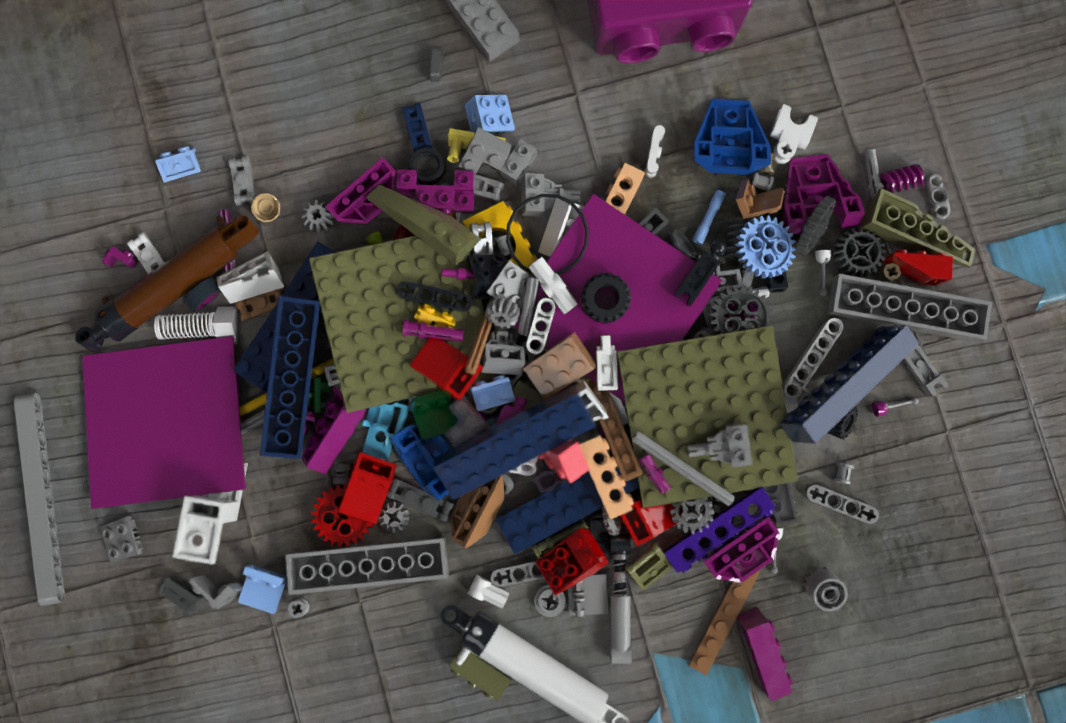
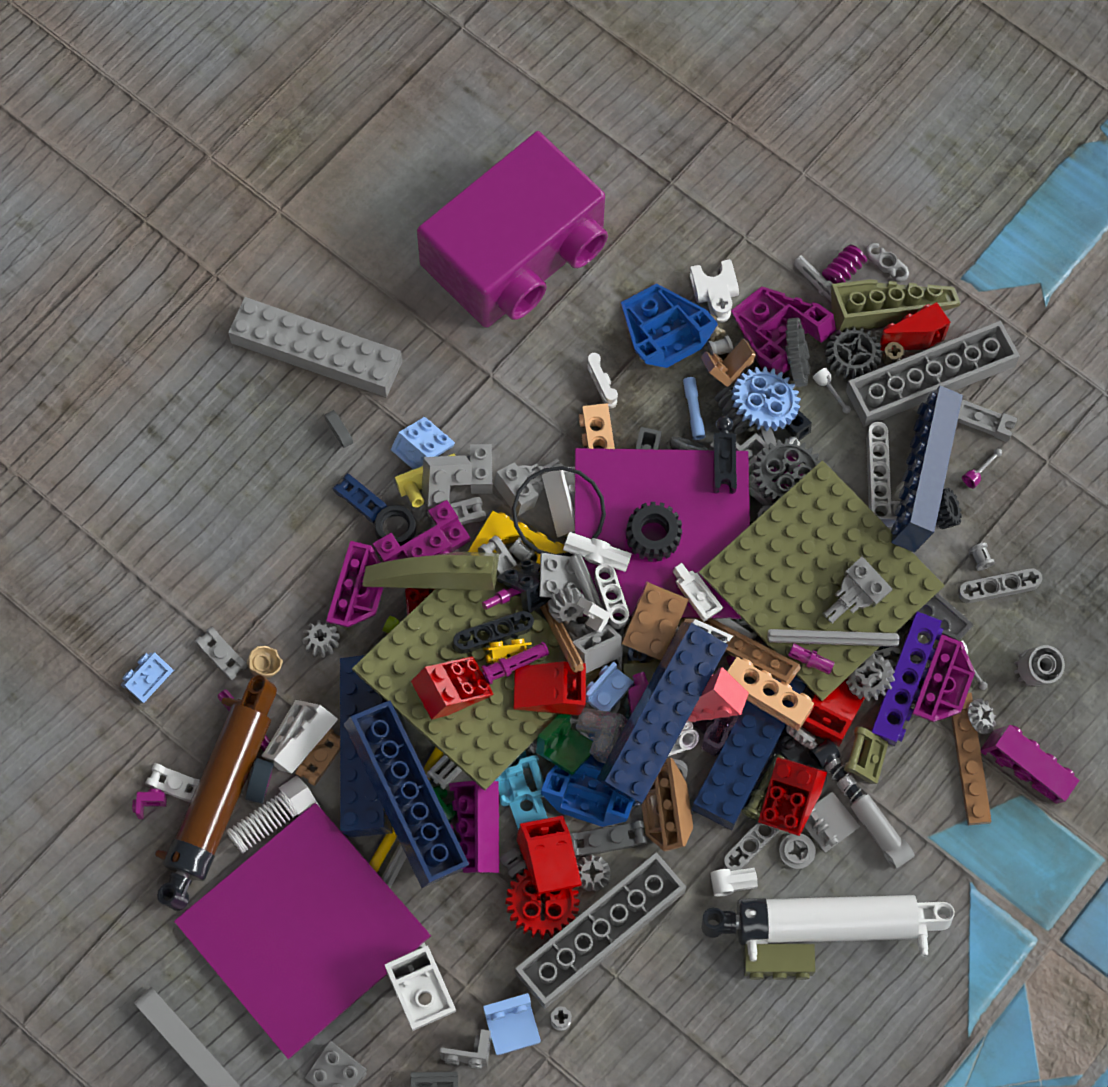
camera: 35 degrees left, 15 degrees down
none -> red slope [411,656,494,720]
none -> white bracket [577,597,611,633]
none -> light grey gear [968,699,997,734]

